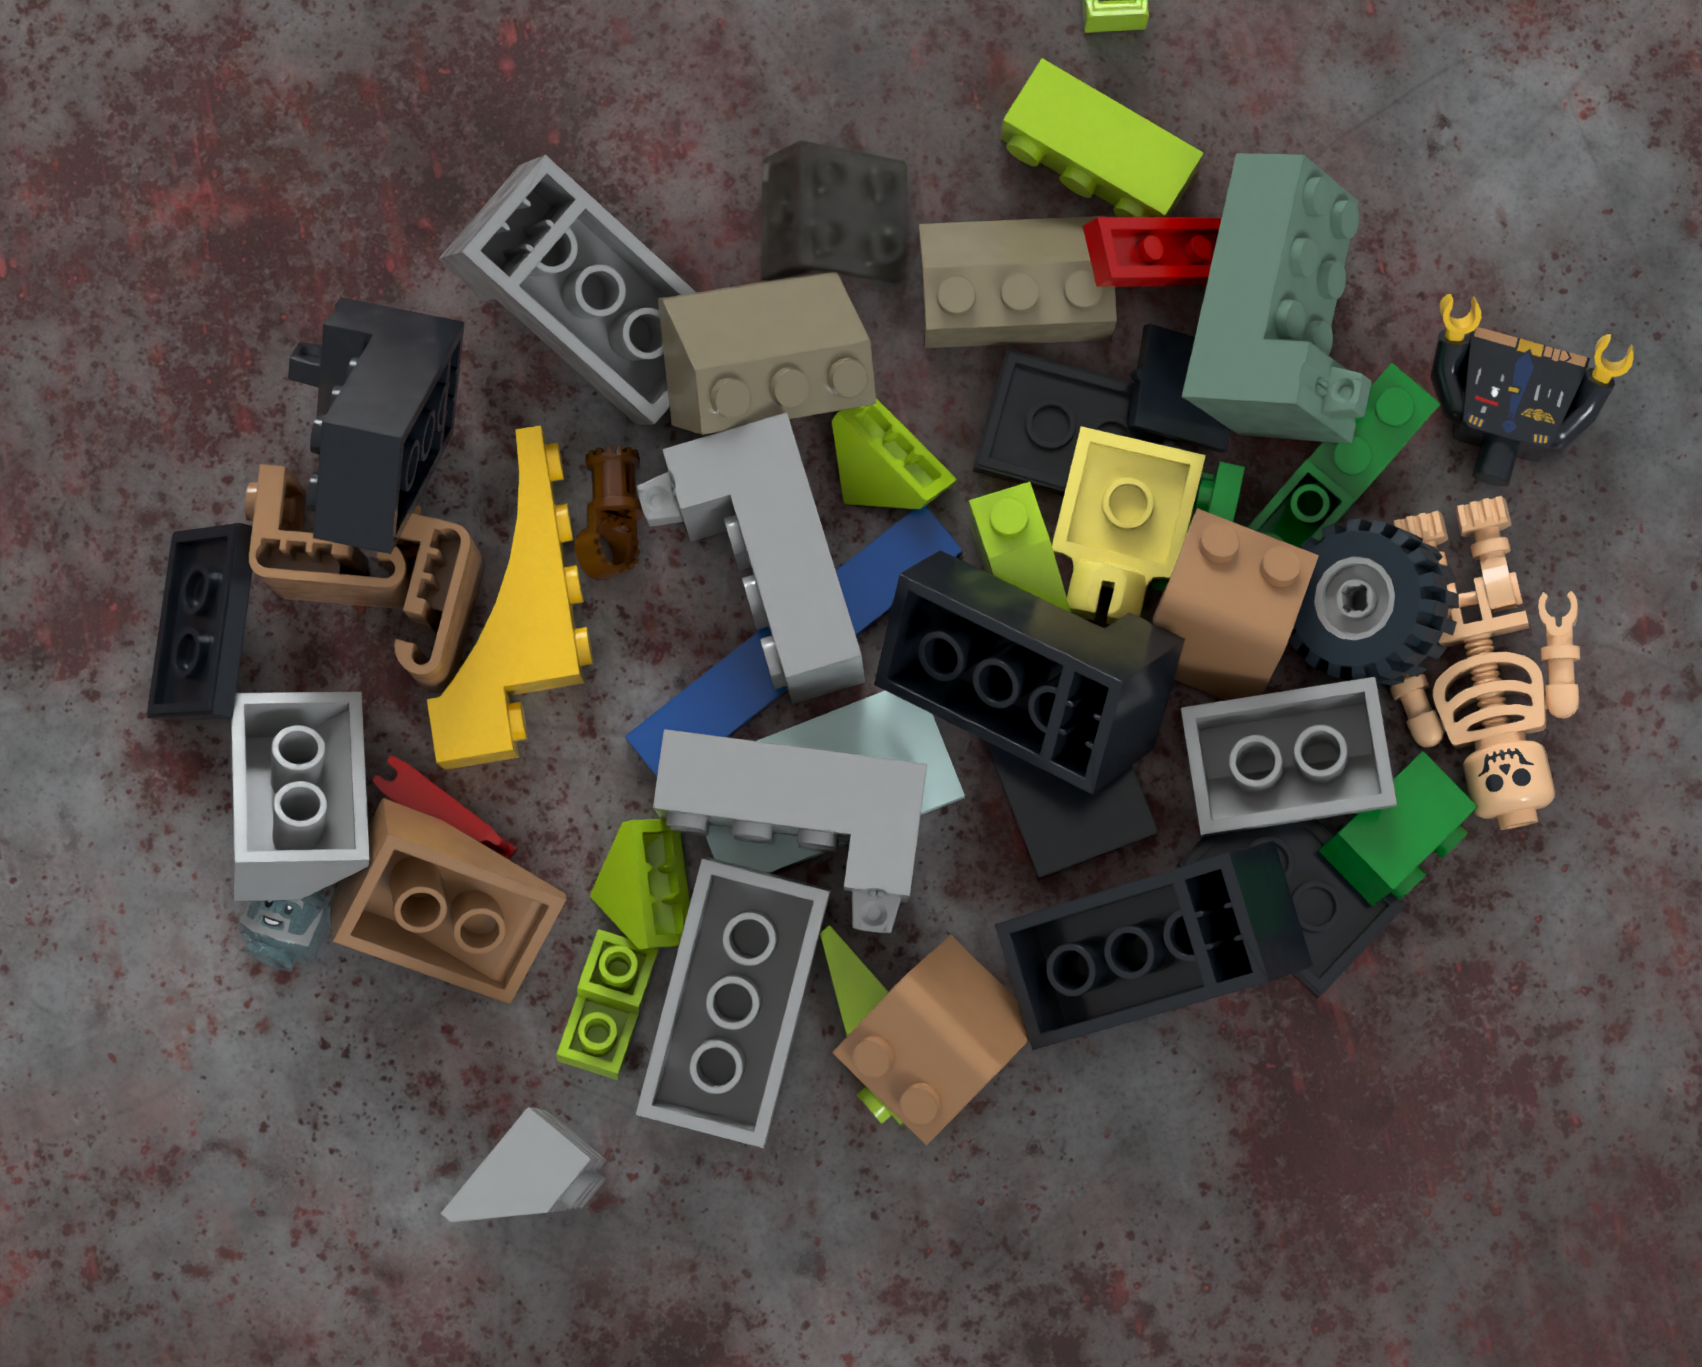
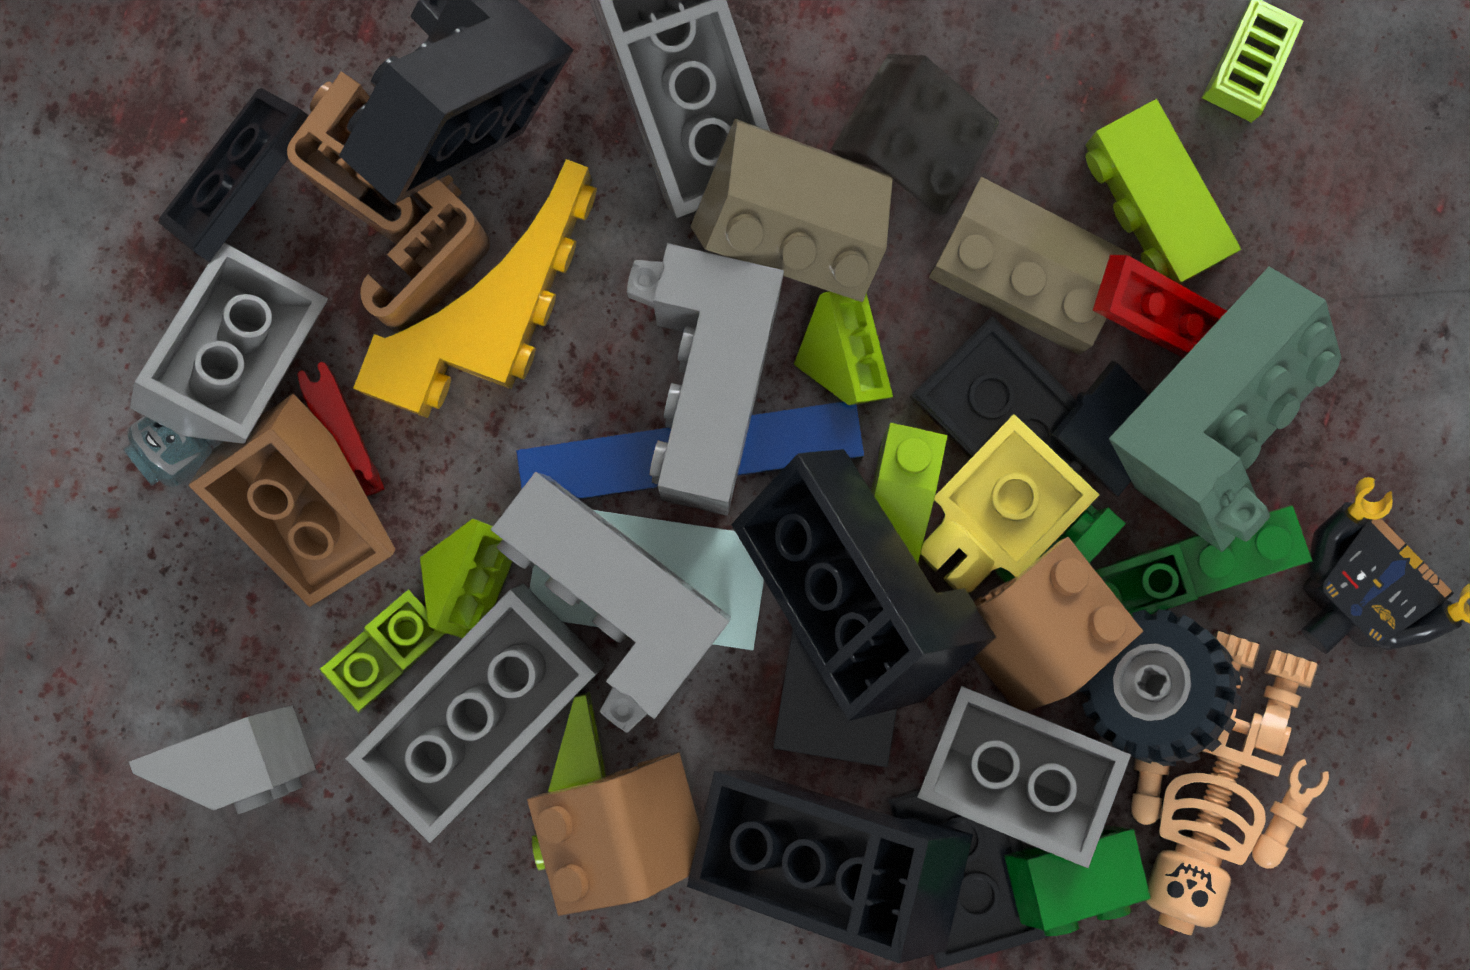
camera: 25 degrees right, 5 degrees up
reddish brown connector [574,446,643,581] -> none

